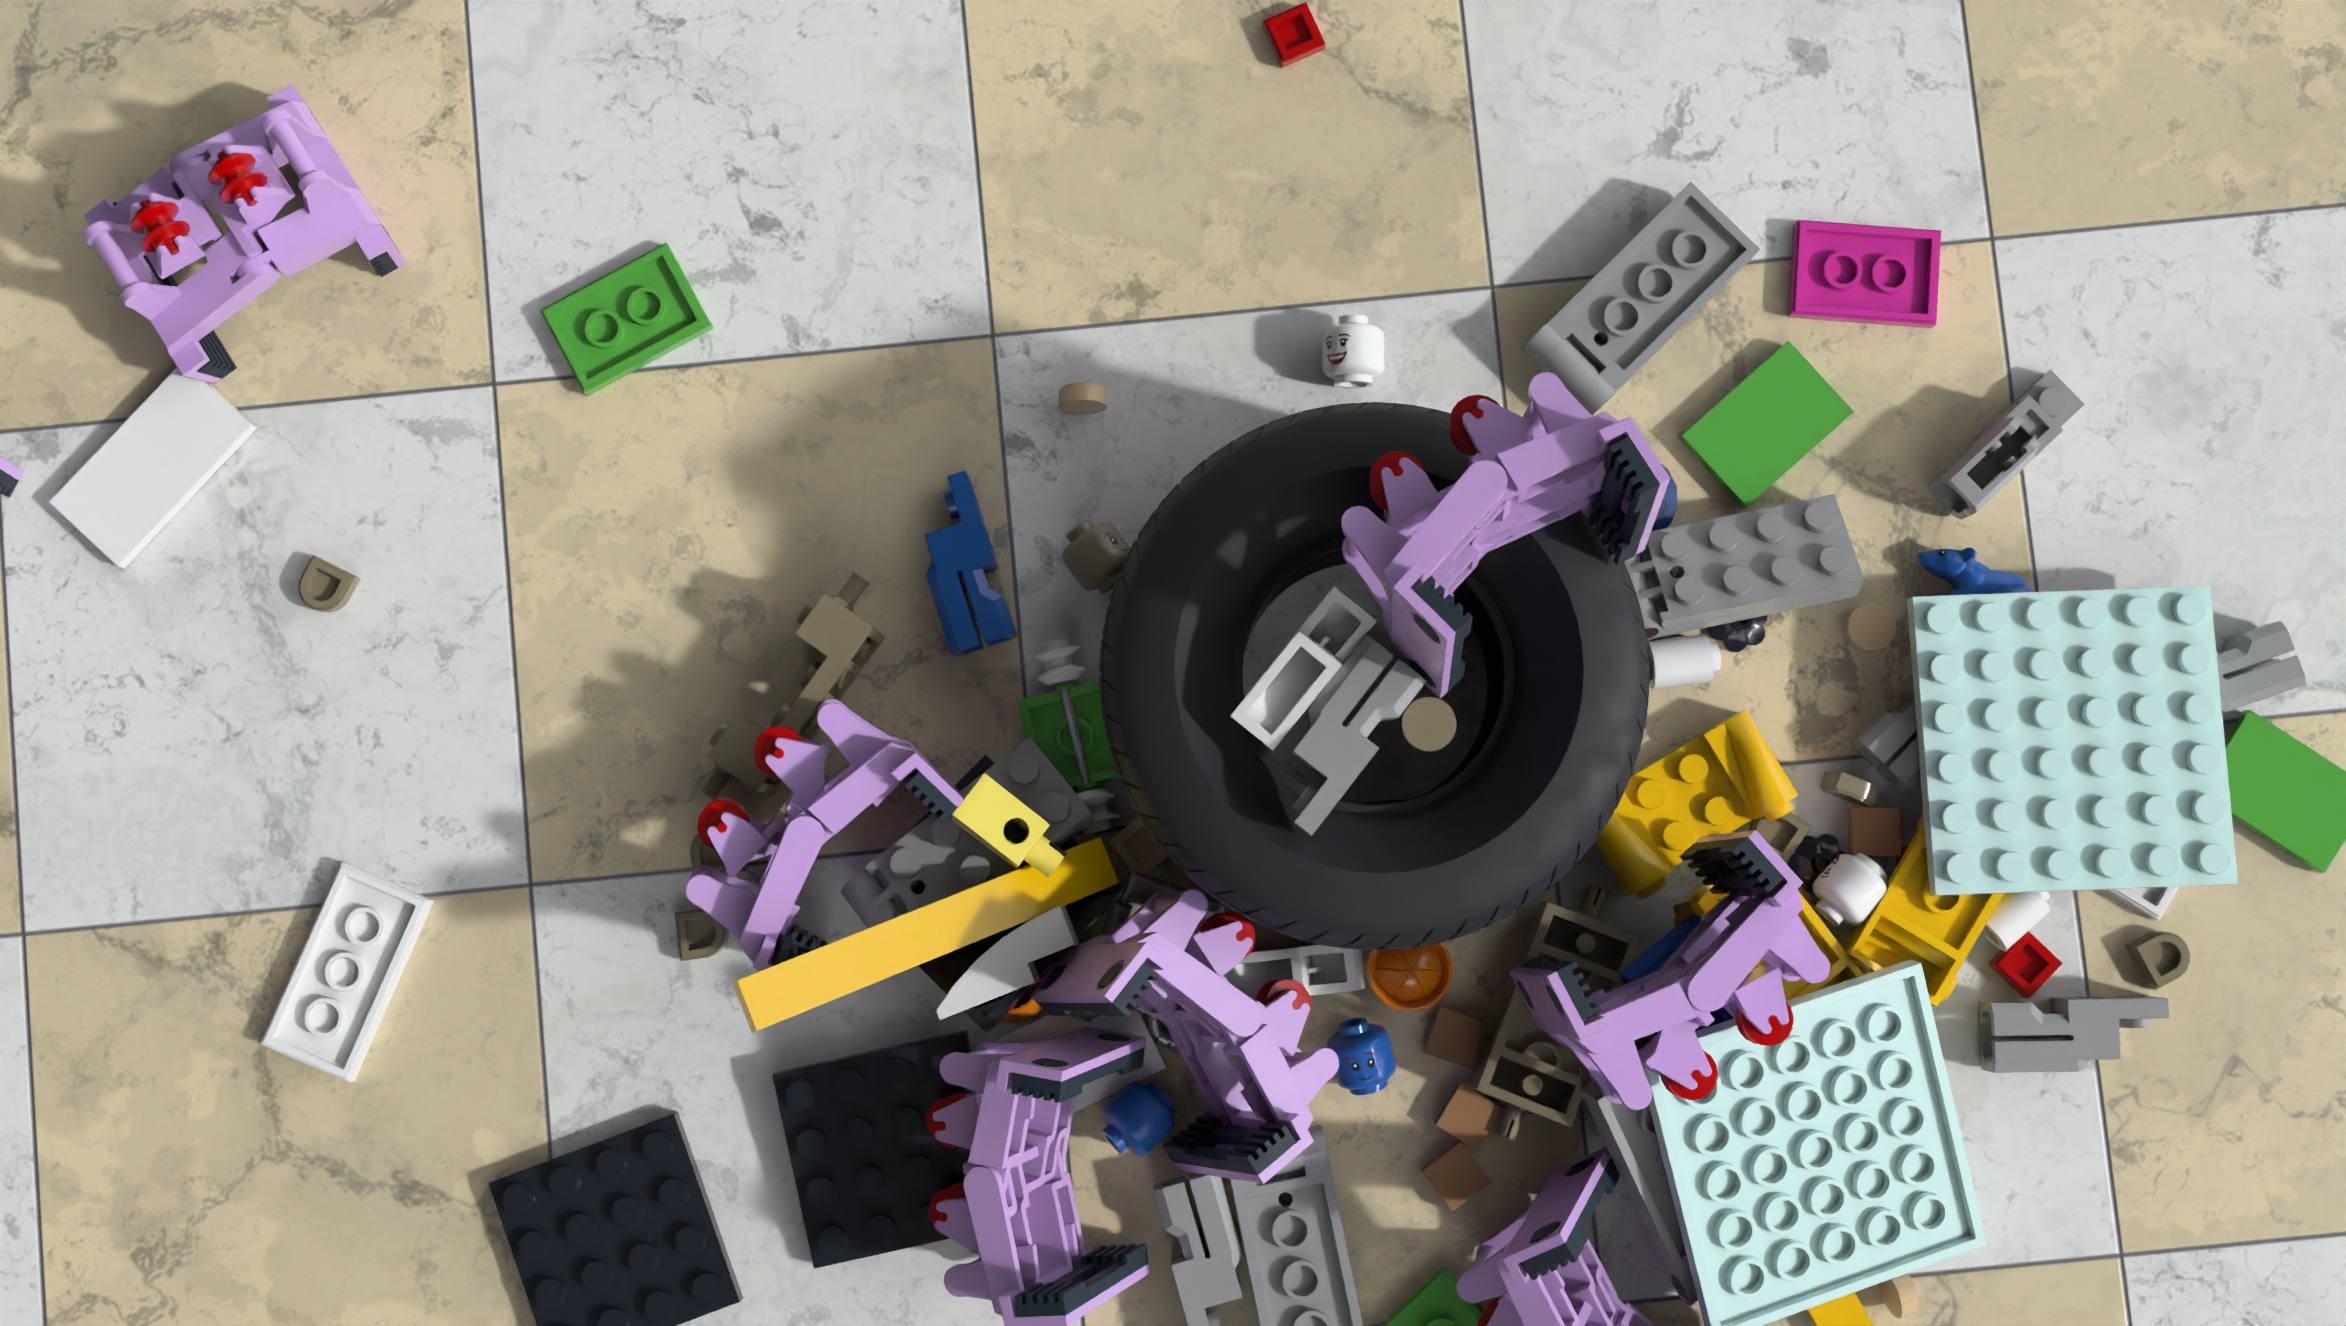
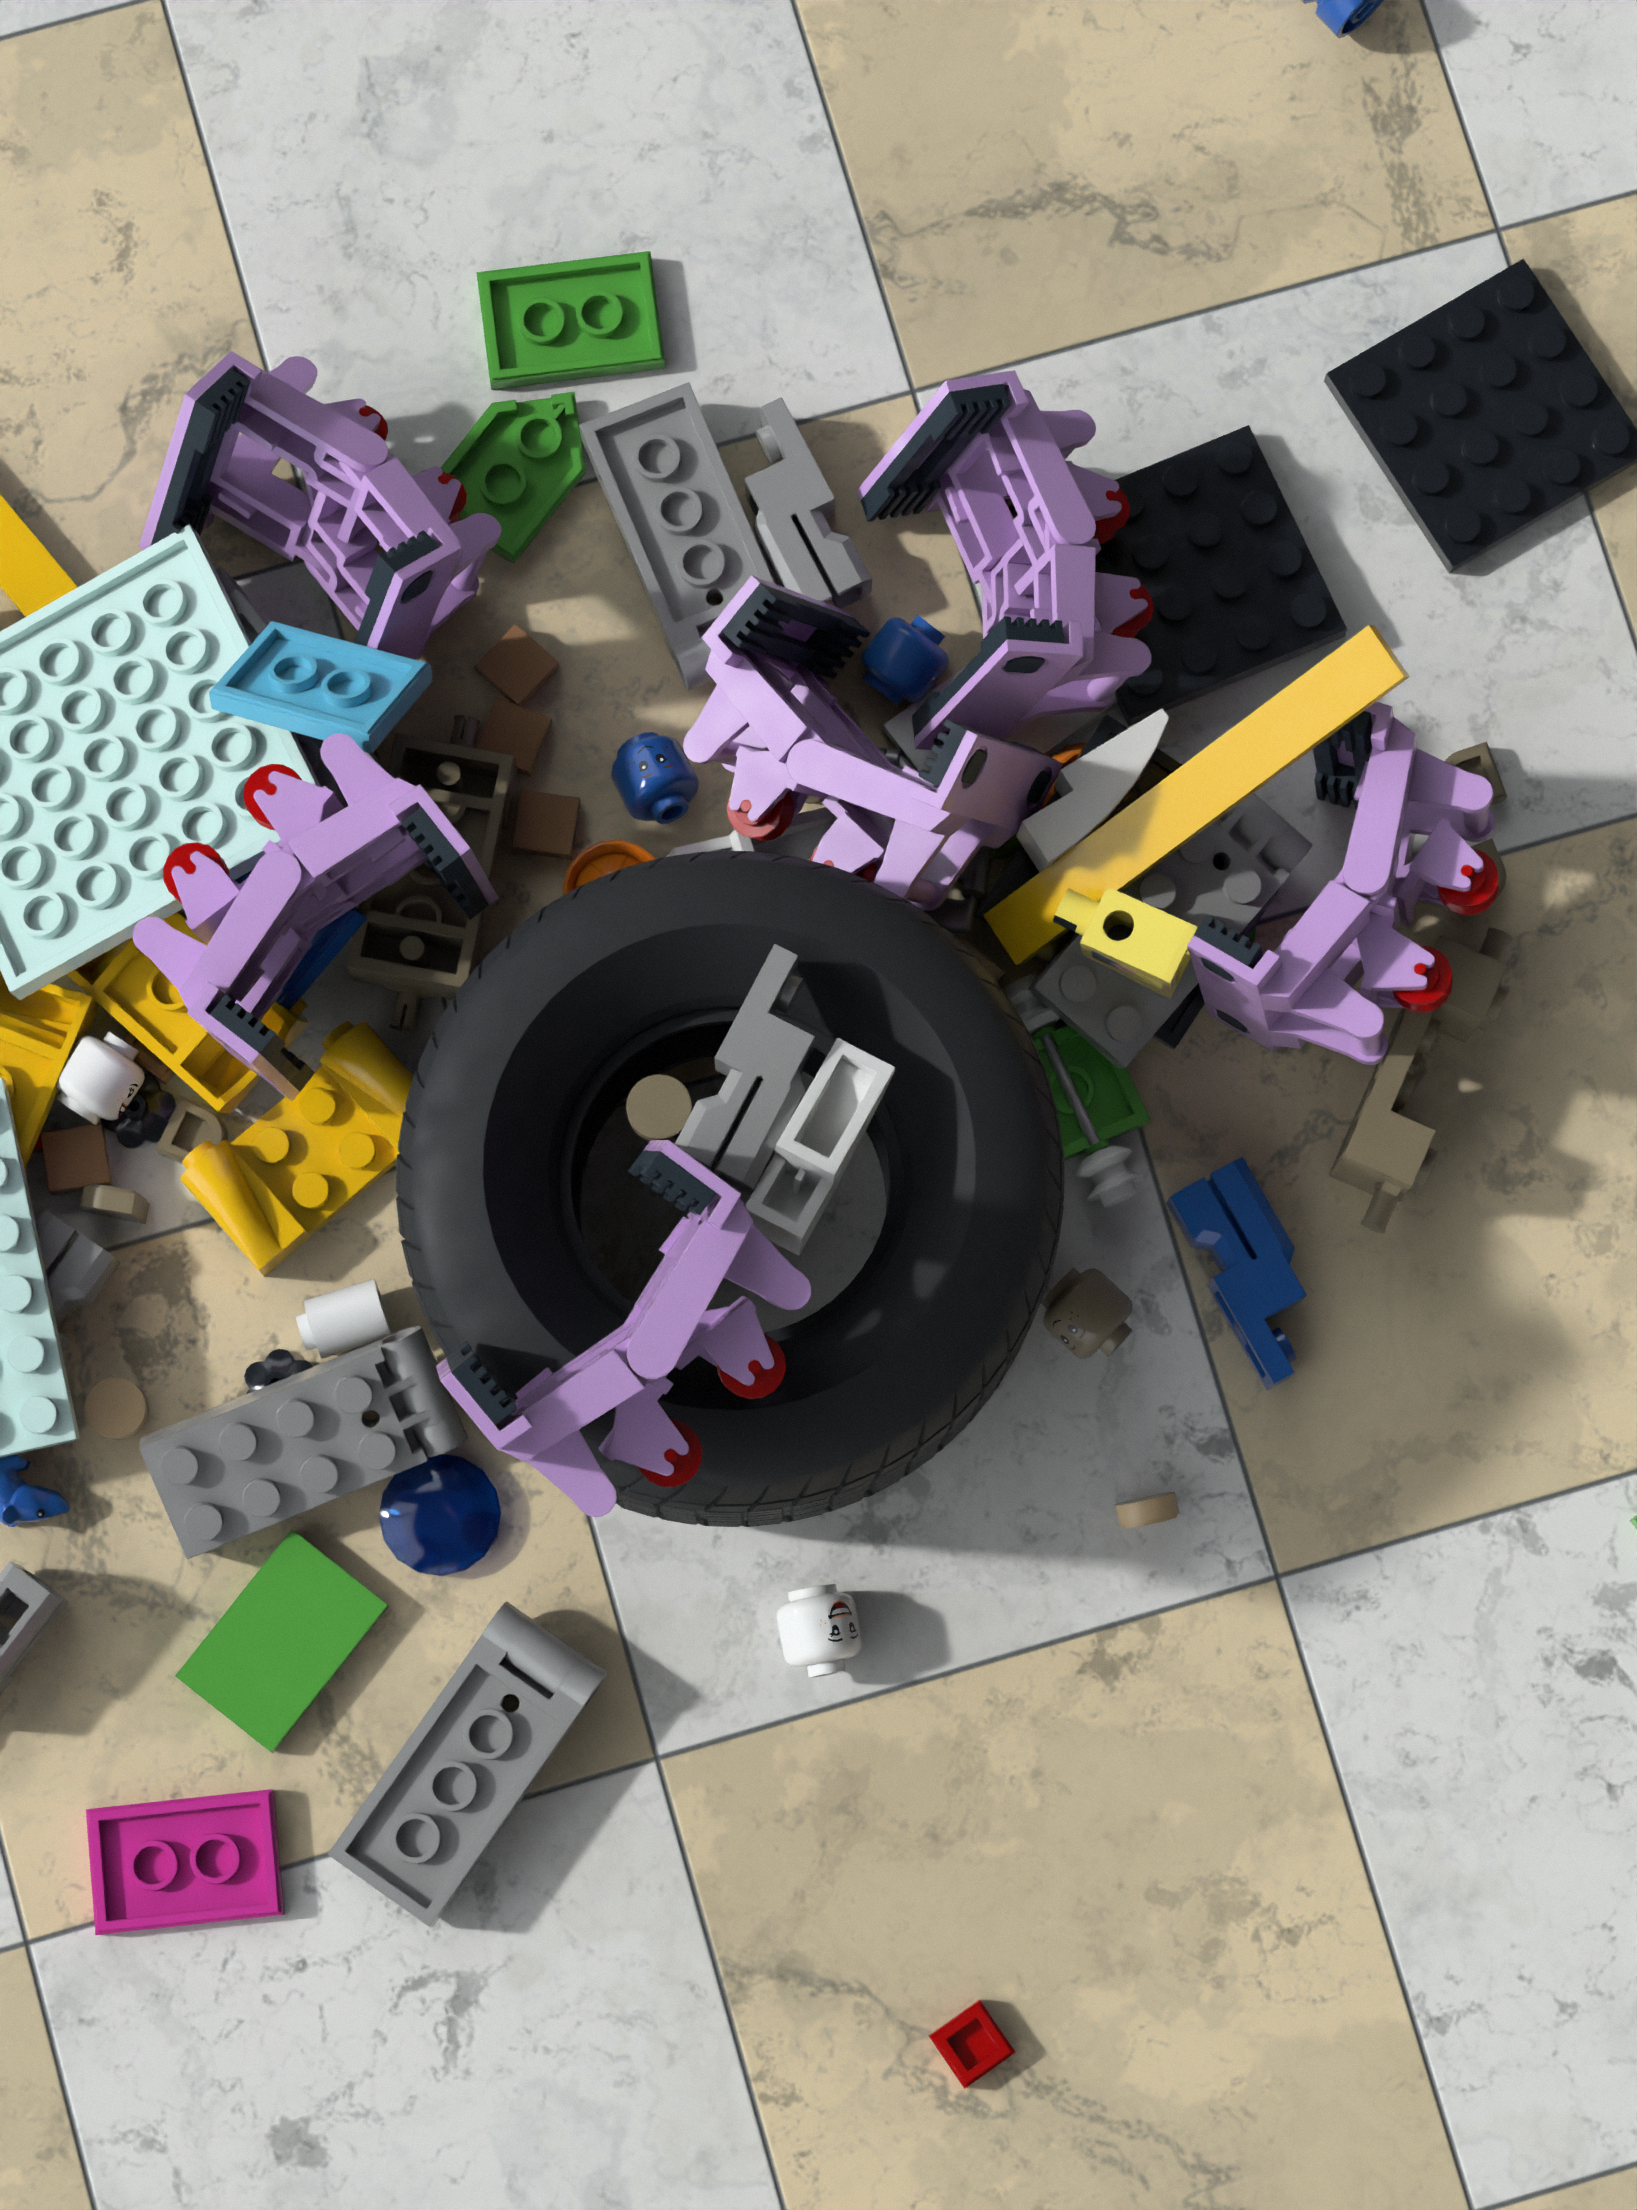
camera: 160 degrees right, 5 degrees down
none -> medium azure tile [209,621,433,754]

